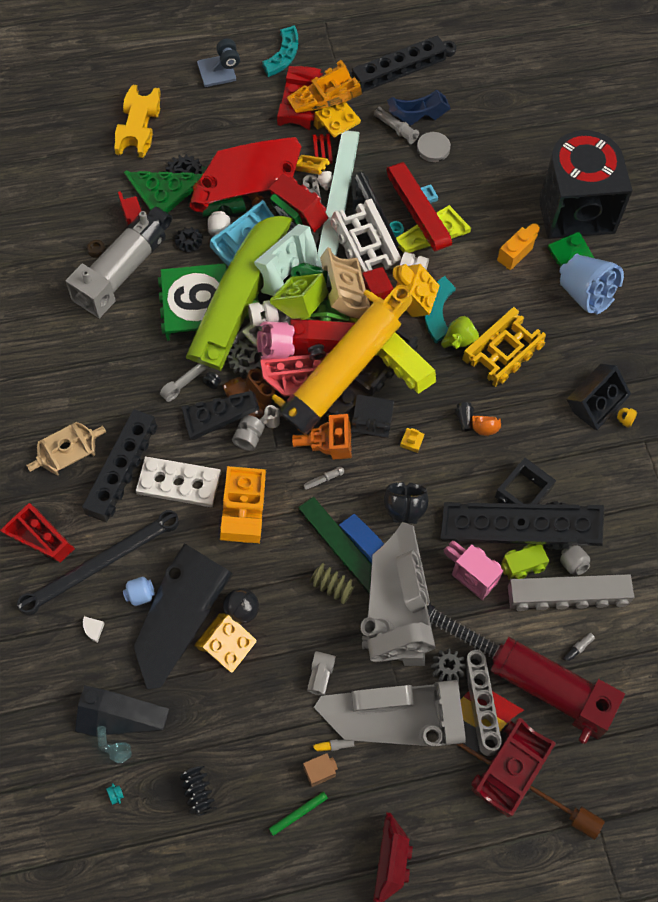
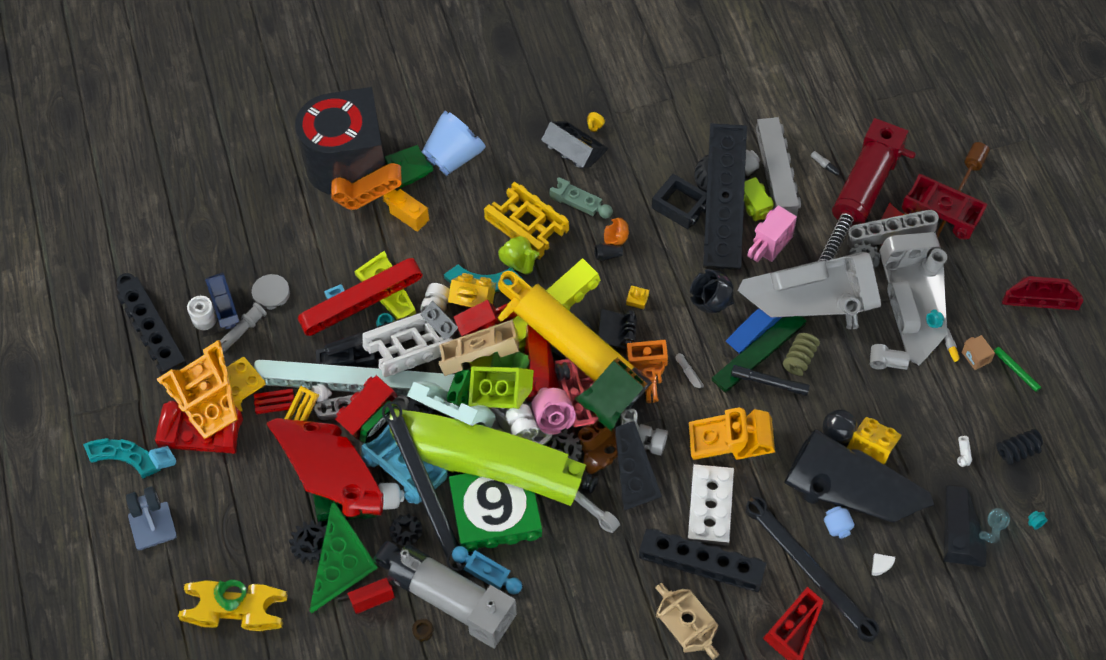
camera: 90 degrees left, 5 degrees down
none -> medium azure tile [148,446,176,470]
none -> white wheel [187,296,217,330]
none -> green piece [214,580,246,611]
none -> orange beam [331,163,402,210]
none -> black piece [382,402,467,572]
none -> hinge [420,301,459,340]
none -> dark azure plate [452,546,522,594]
none -> sand green plate [549,178,613,219]
none -> dark green piece [574,357,647,432]
none -> black piece [731,365,810,396]
none -> teal plate [926,309,944,328]
none -> white arm [957,436,972,467]

